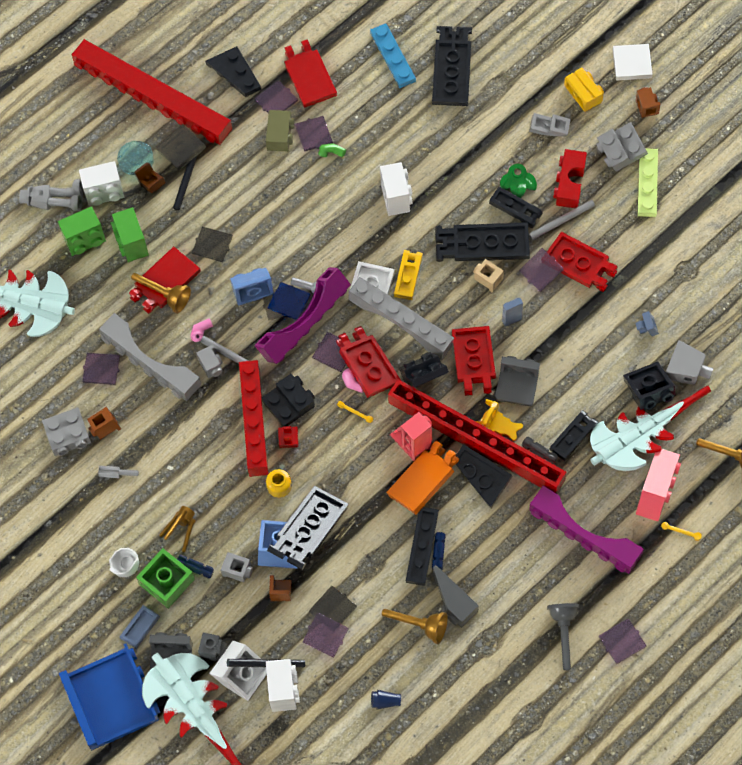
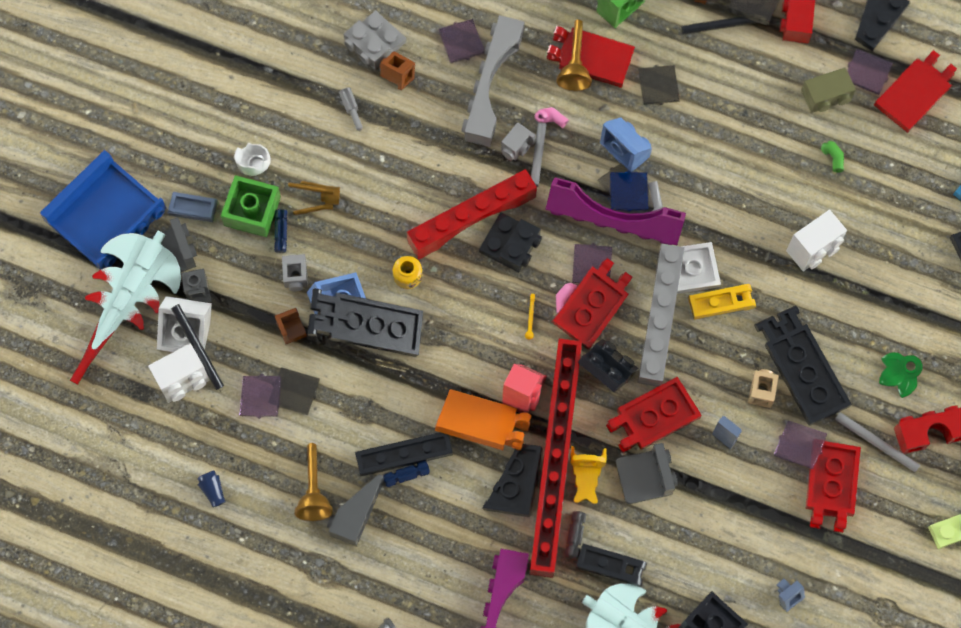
camera: 60 degrees right, 5 degrees up
red tile [278,426,299,448] -> none
clear purple piece [295,116,333,152] -> none
black plate [489,187,543,228] -> none

